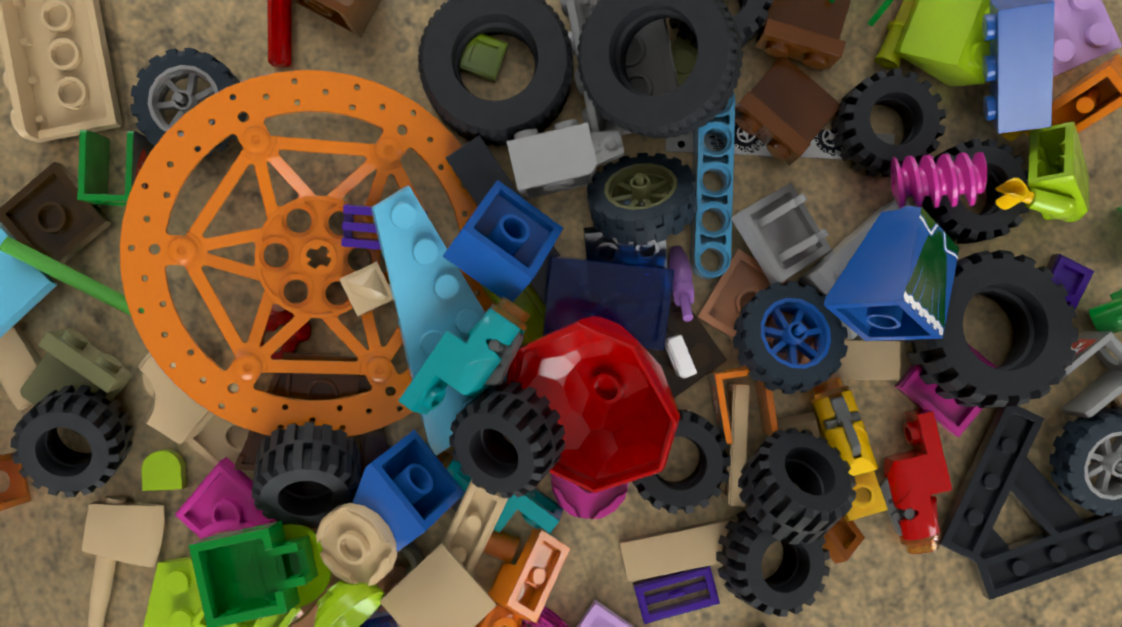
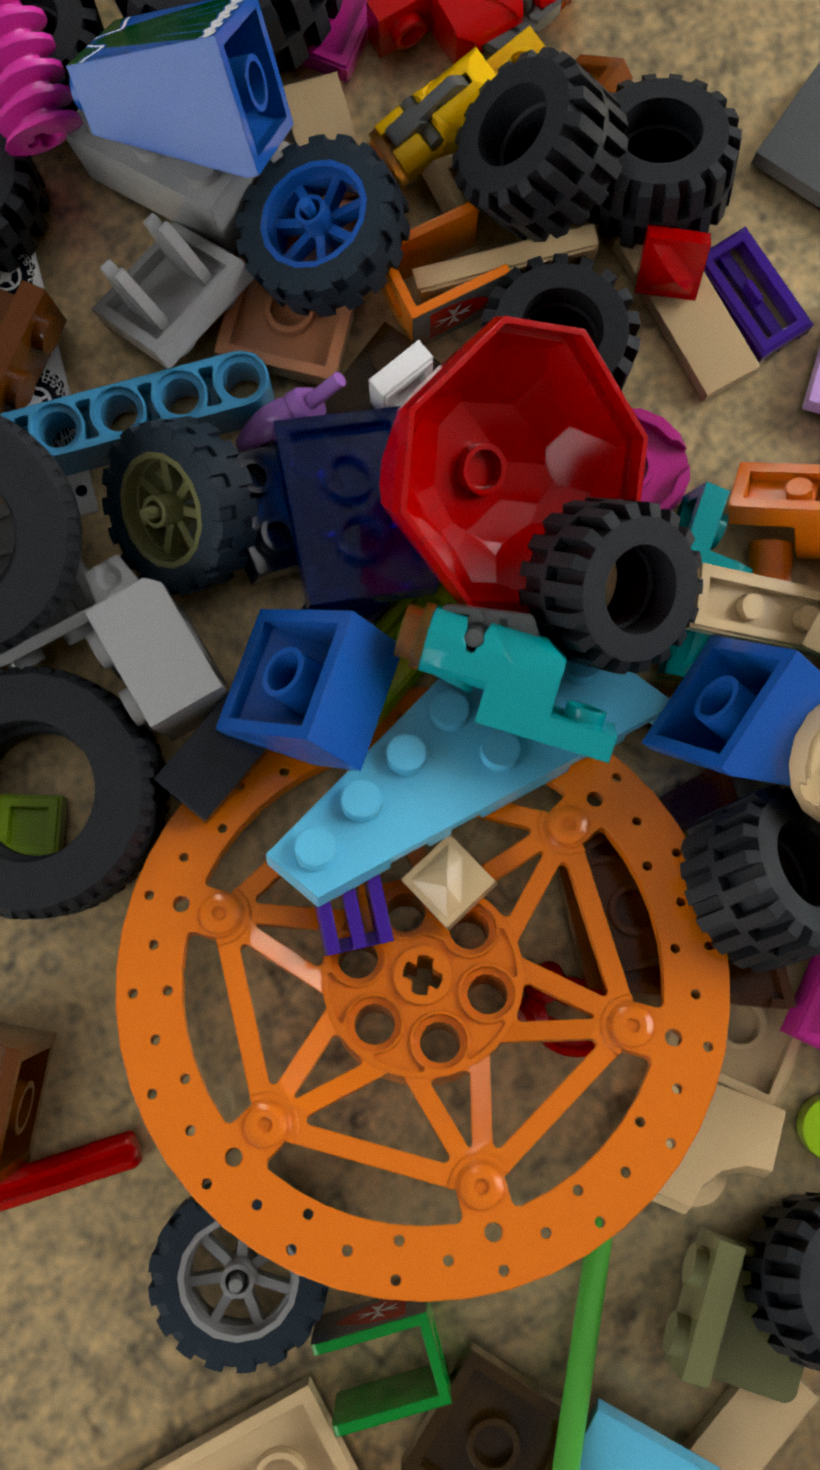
camera: 110 degrees left, 5 degrees down
none -> red tile [634,225,711,301]

